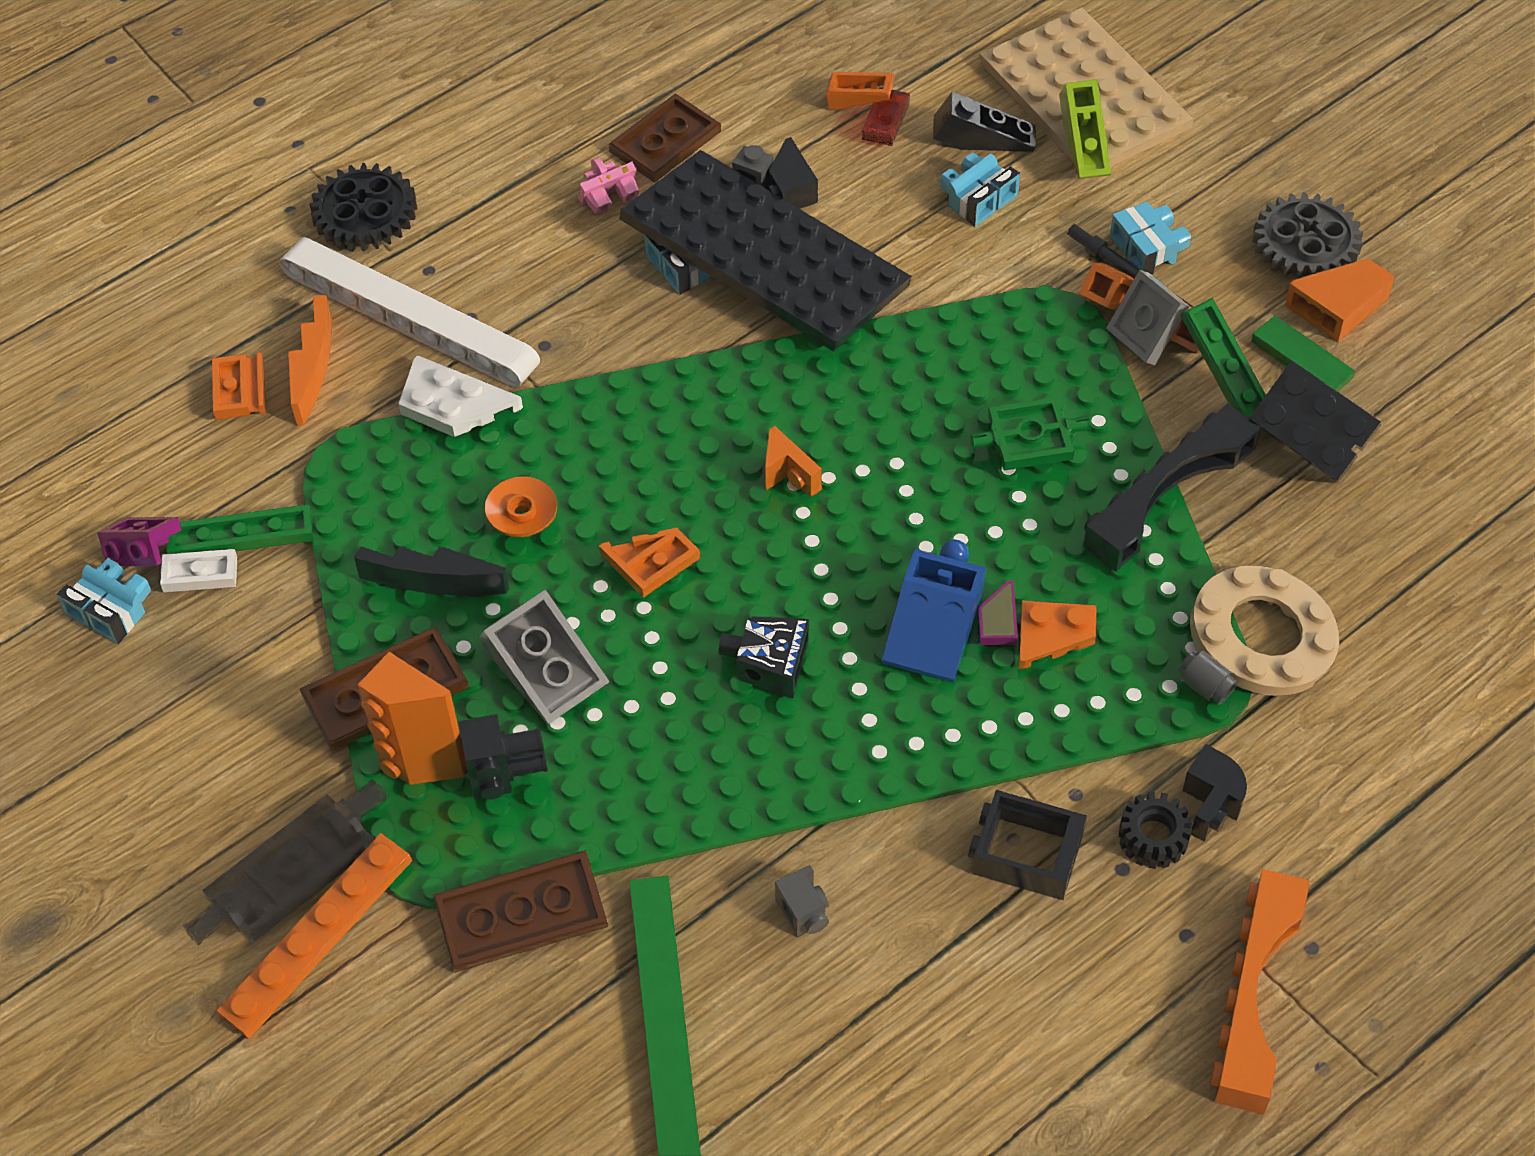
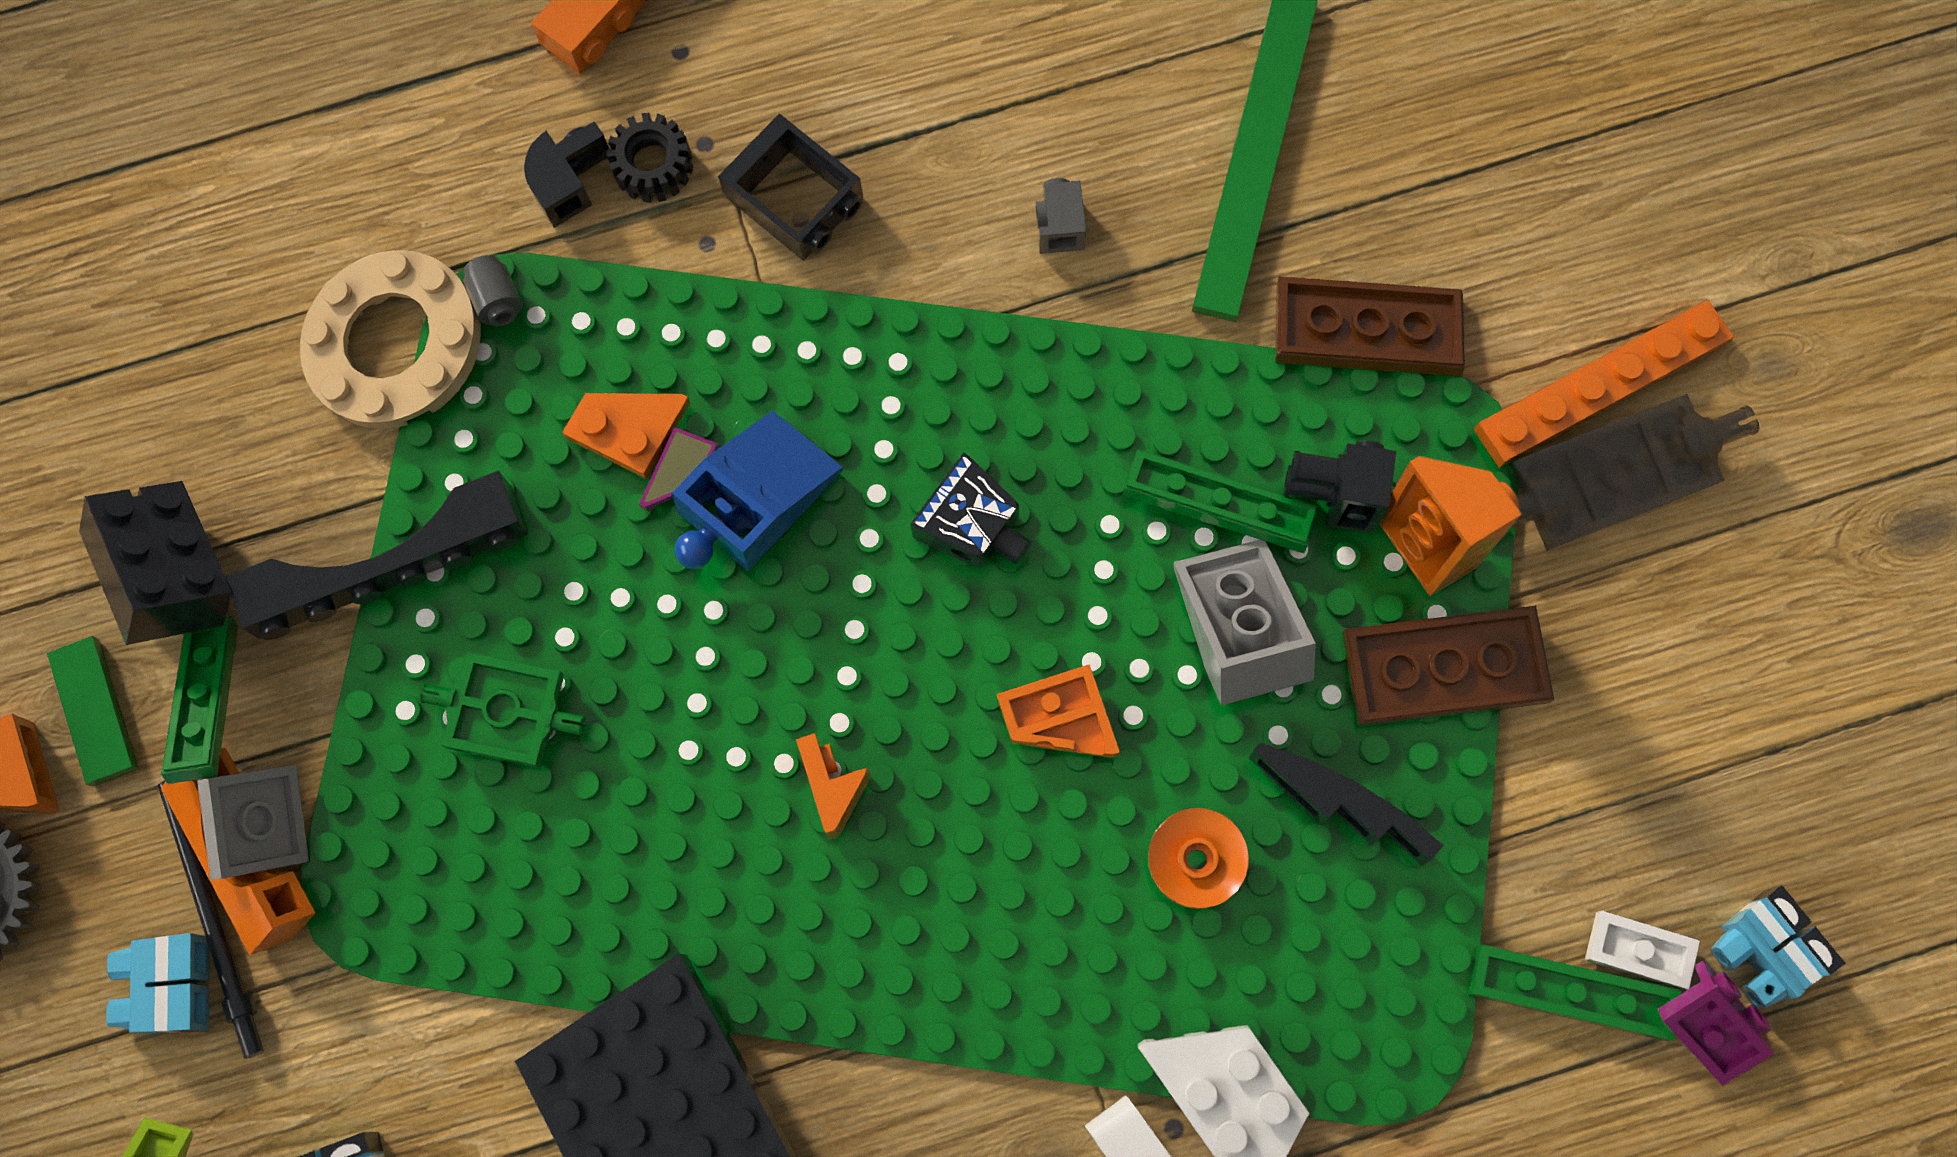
camera: 155 degrees left, 20 degrees up
none -> green tile [1122,449,1319,554]

